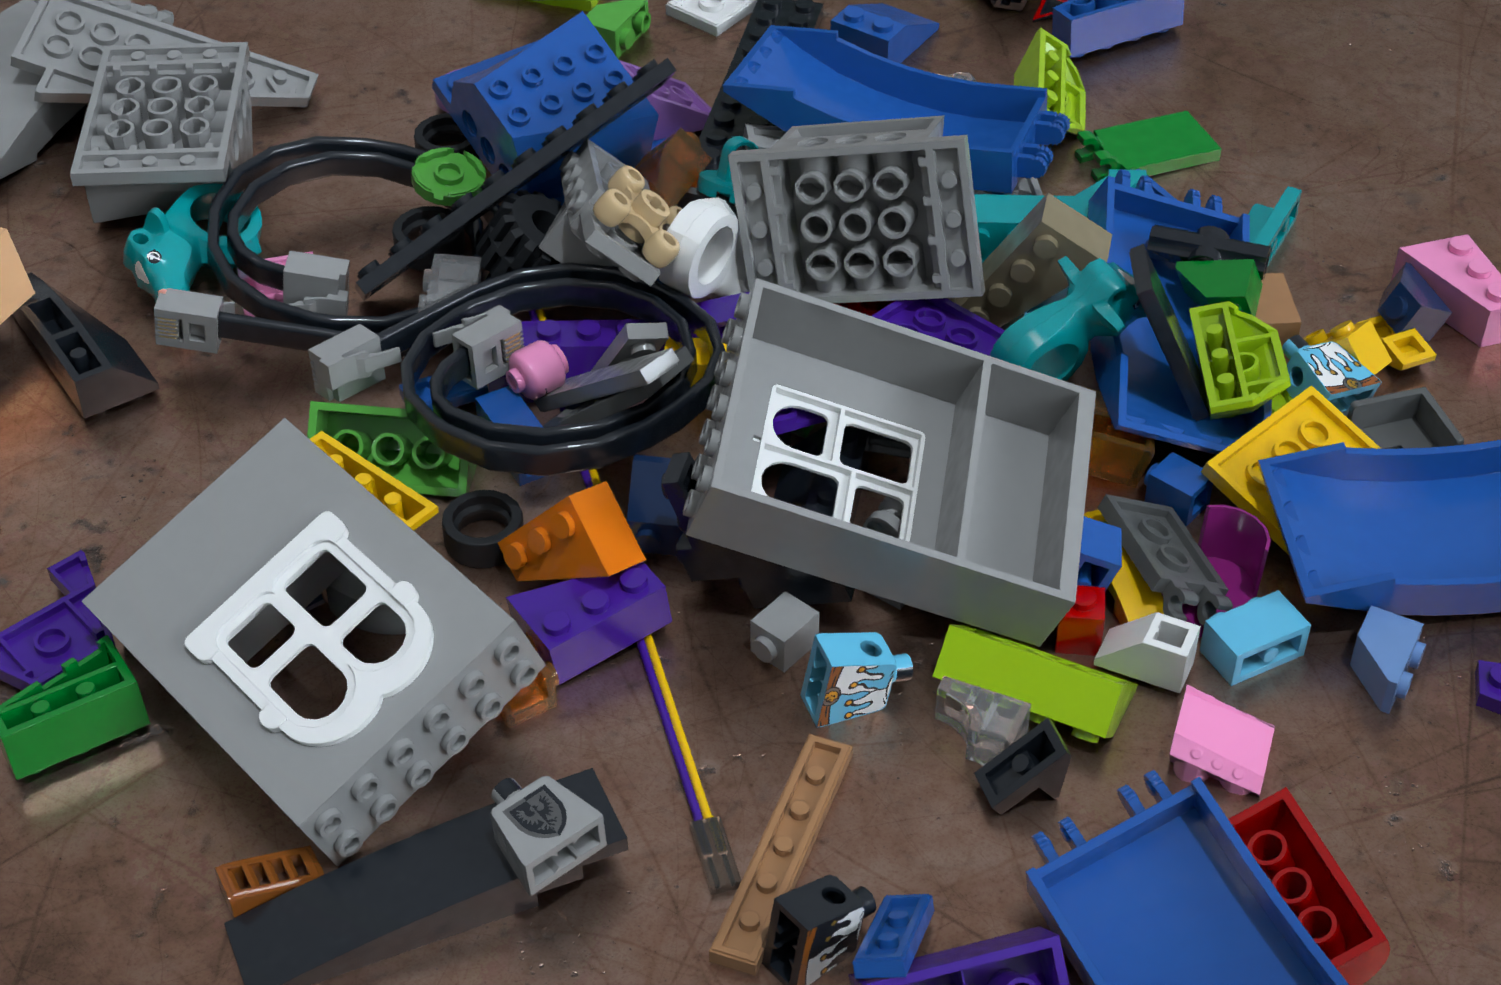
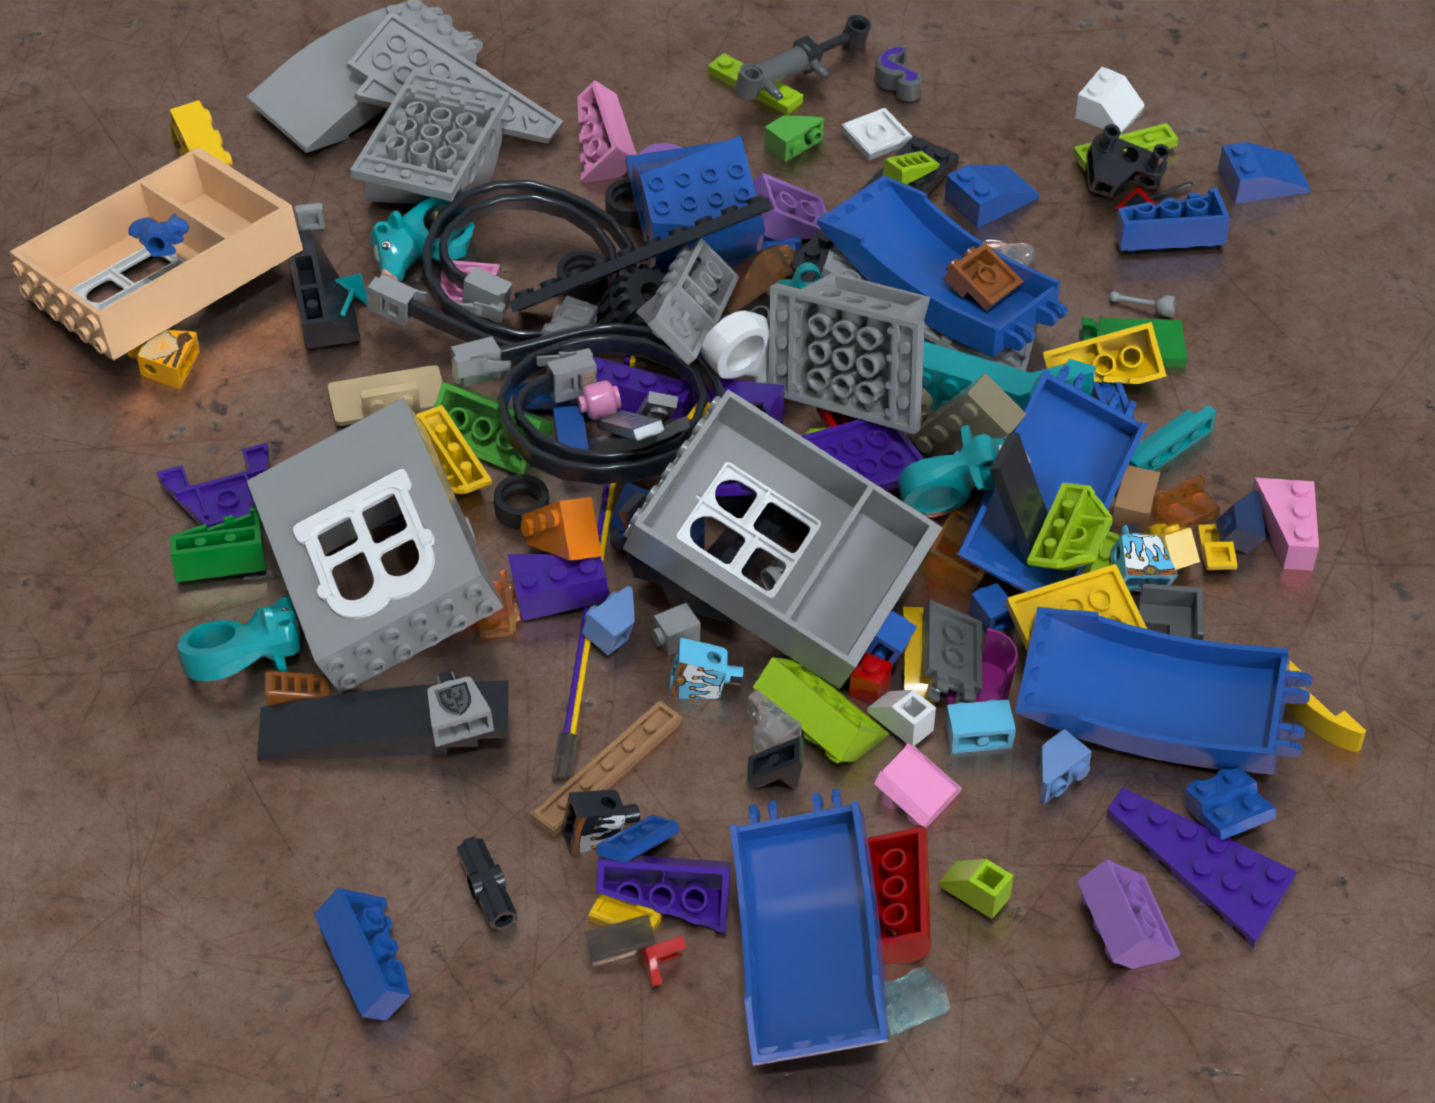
camera: 20 degrees right, 5 degrees up
bright green tile [411,147,486,206] -> none
tan gear [593,165,682,268] -> none
lime wedge [1014,27,1086,136] -> none
black piece [1147,225,1271,280] -> none
green slope [1175,259,1263,316] -> none
none -> teal animal [177,596,302,681]
none -> light grey tile [295,203,325,231]
none -> tan bracket [328,365,443,426]
none -> teal piece [335,273,367,317]
none -> bright pink wedge [577,80,637,183]
none -> medium blue slope [582,585,635,655]
none -> lime slope [883,151,940,185]
none -> lime slope [938,859,1014,919]
none -> dark orange plate [944,242,1024,311]
none -> yellow wedge [1042,322,1166,384]
none -> light grey hinge [1109,291,1176,318]
none -> clear orange bracket [1151,474,1221,528]

